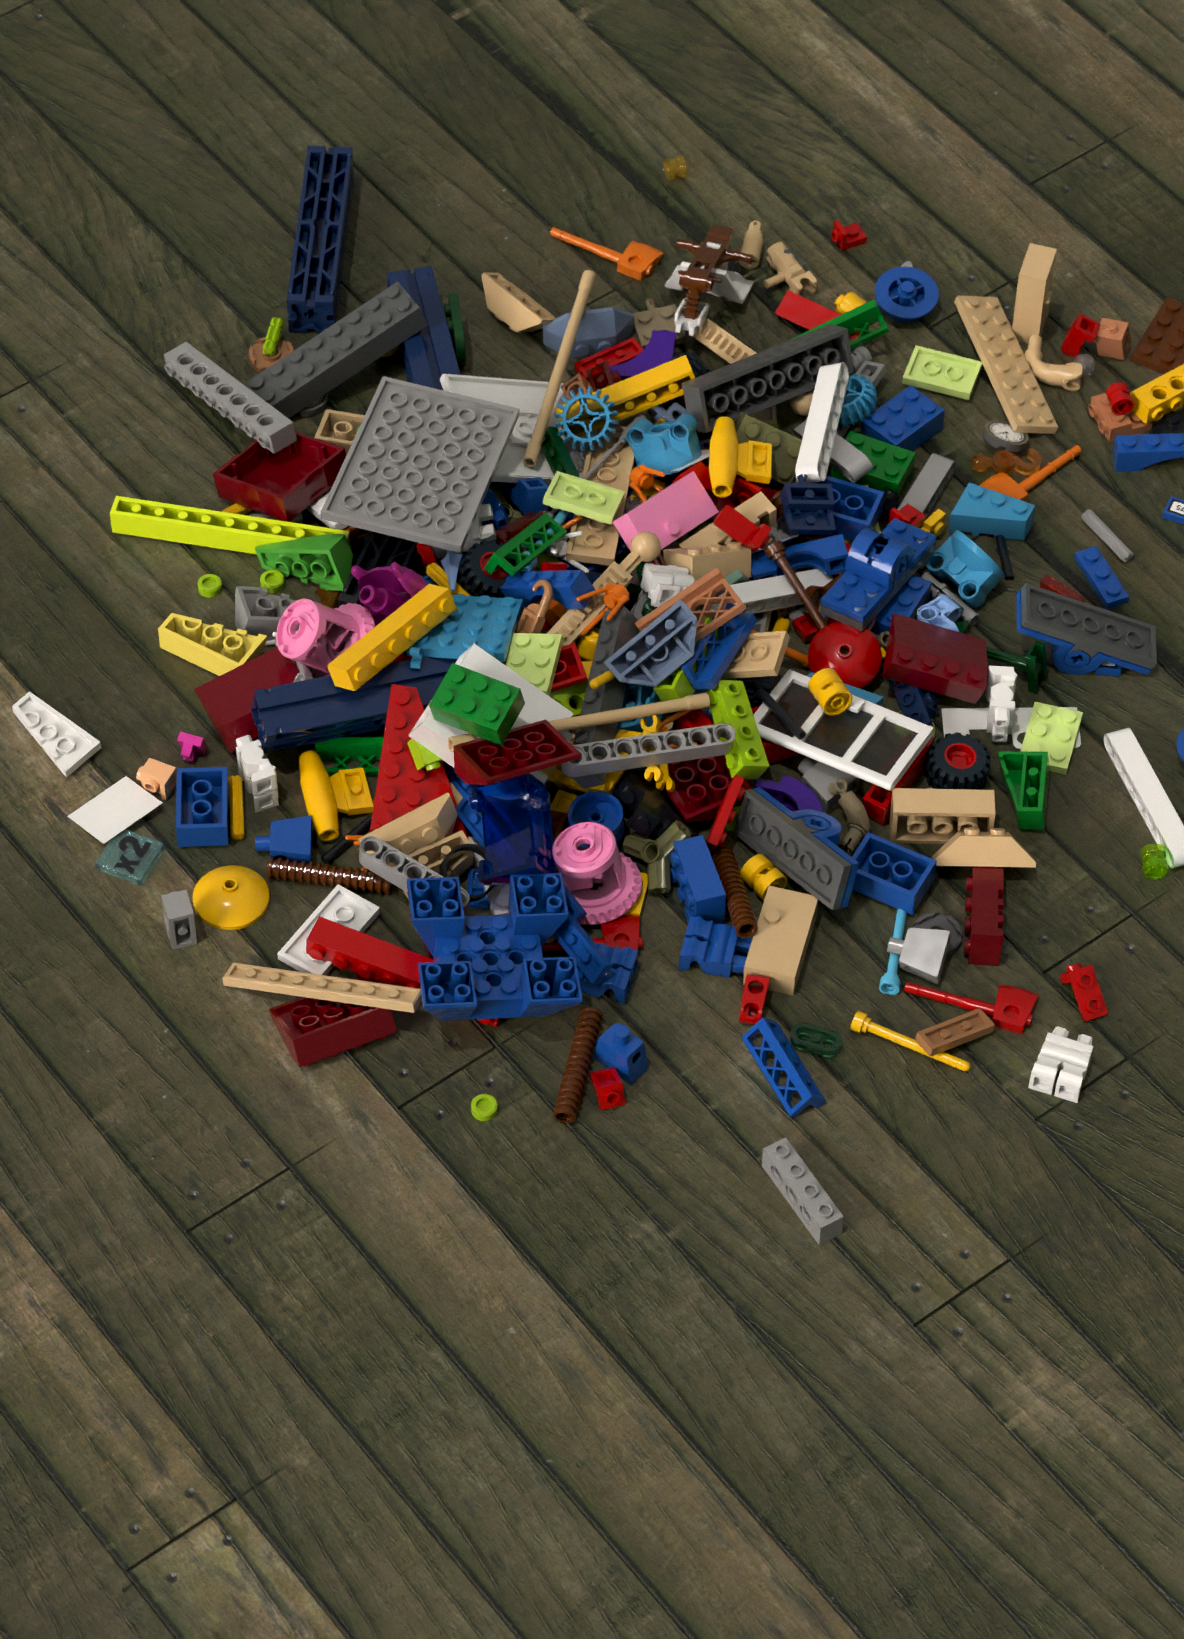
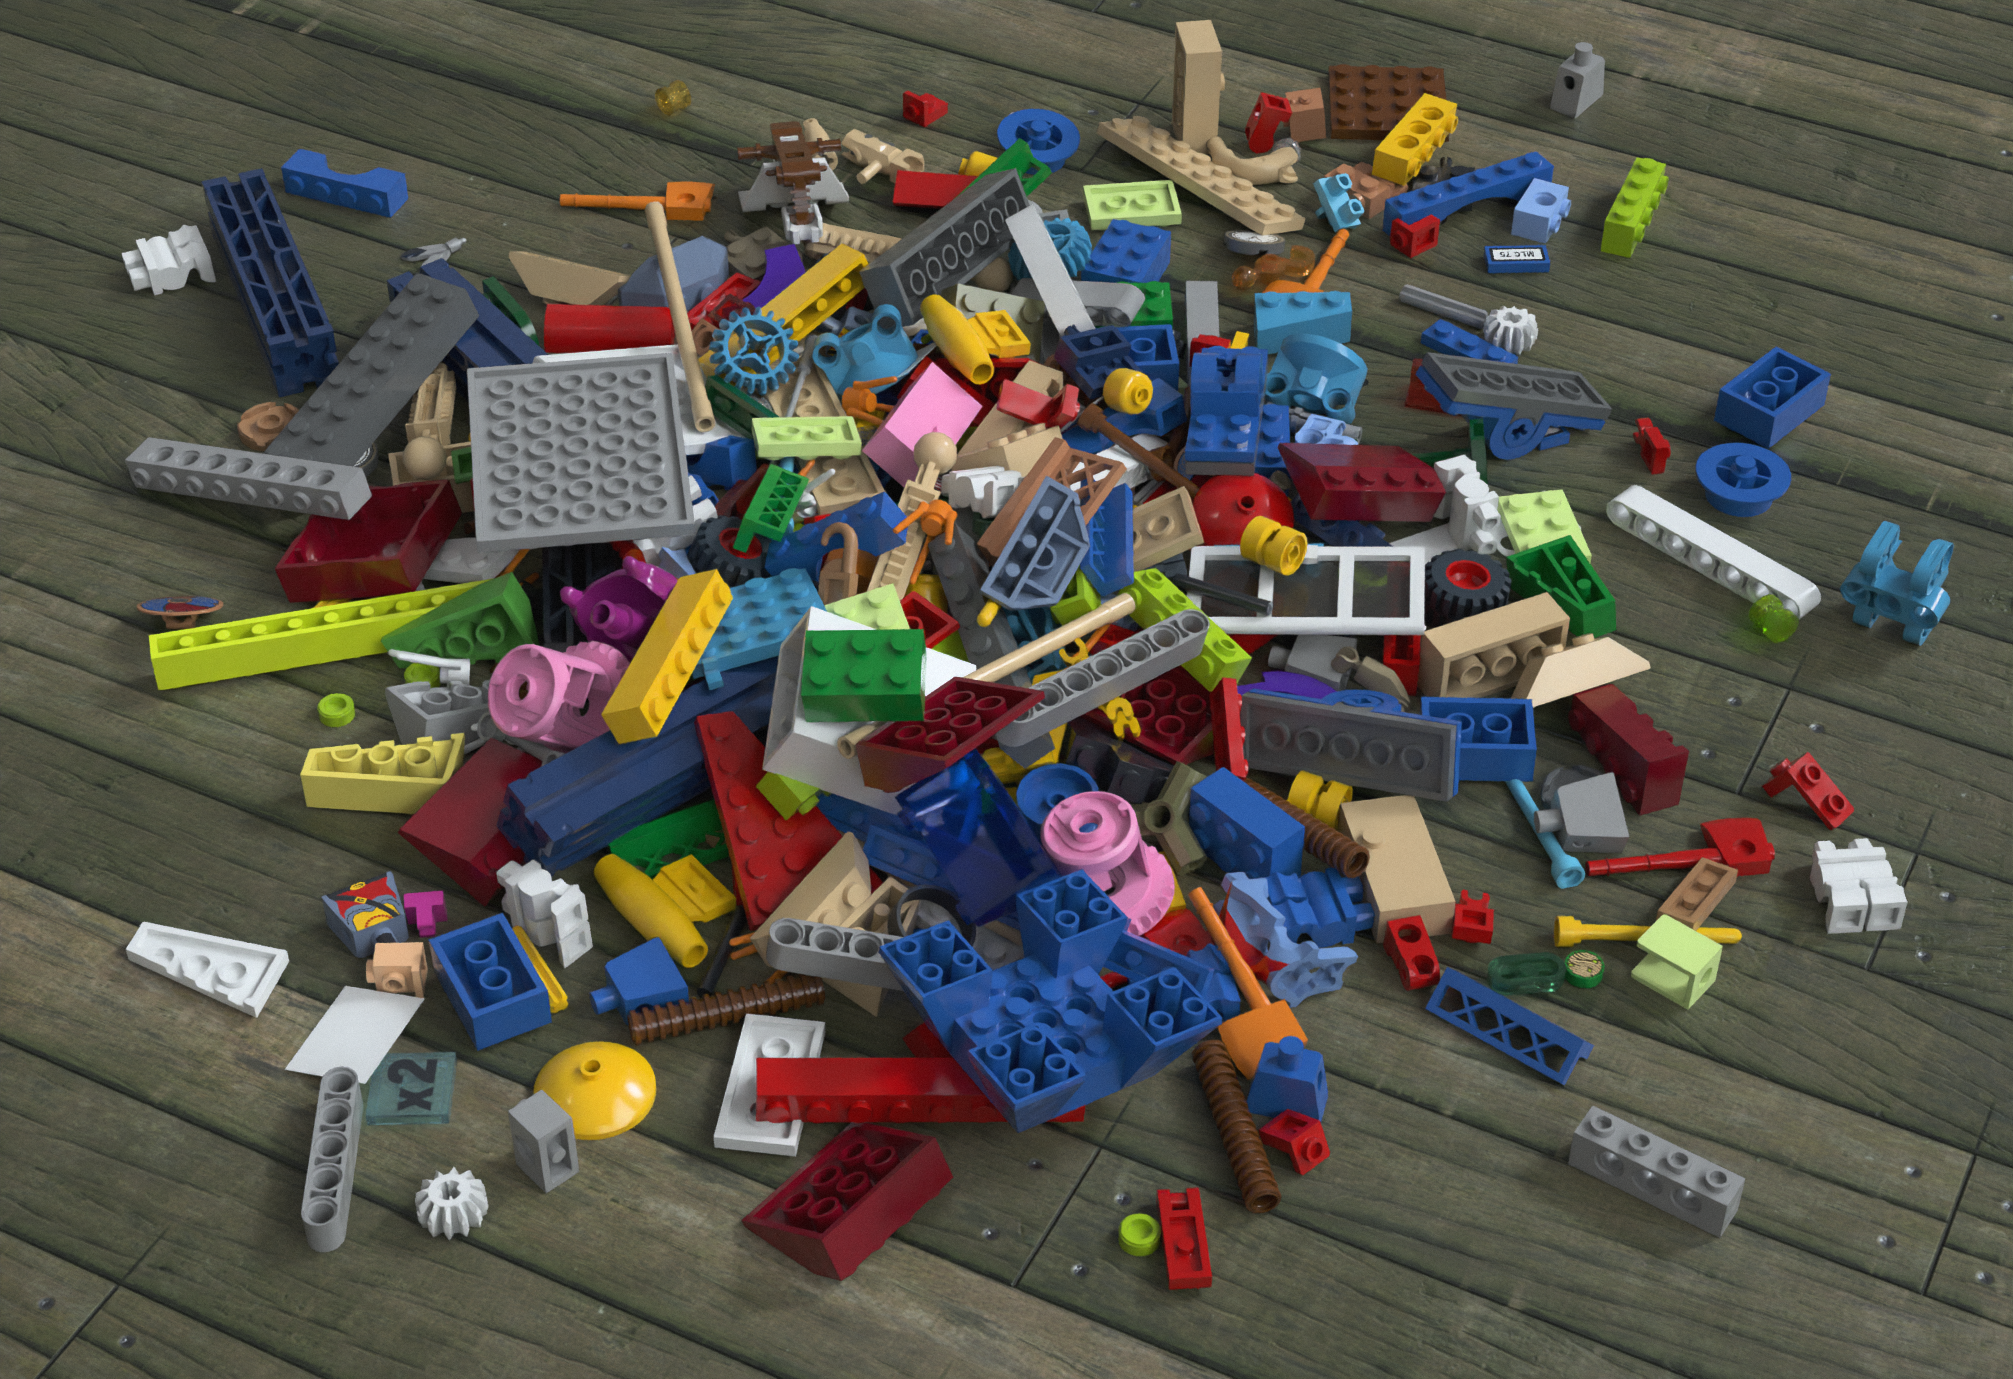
camera: 25 degrees left, 10 degrees down
tan tile [222,963,422,1013] -> none
lime axle [263,317,284,356] -> none
red wheel [1106,382,1134,415] -> none
none -> white hips [122,225,216,295]
none -> shield [136,596,223,629]
none -> blue arch [281,149,408,218]
none -> light grey beam [301,1066,363,1252]
none -> torso [322,871,409,958]
none -> white plant [388,649,470,688]
none -> light grey piece [401,237,467,272]
none -> tan gear [403,363,457,480]
none -> white gear [415,1167,488,1241]
none -> red brick [544,304,675,353]
none -> yellow head [1103,368,1153,415]
none -> red plate [1156,1187,1212,1290]
none -> orange piece [1188,887,1308,1080]
none -> medium blue hips [1213,872,1358,1008]
none -> medium azure hips [1313,173,1364,232]
none -> red bracket [1390,214,1440,258]
none -> red plate [1452,889,1494,944]
none -> white gear [1483,305,1538,355]
none -> tile [1563,950,1605,988]
none -> yellowish green piece [1631,914,1723,1010]
none -> red plate [1633,417,1671,475]

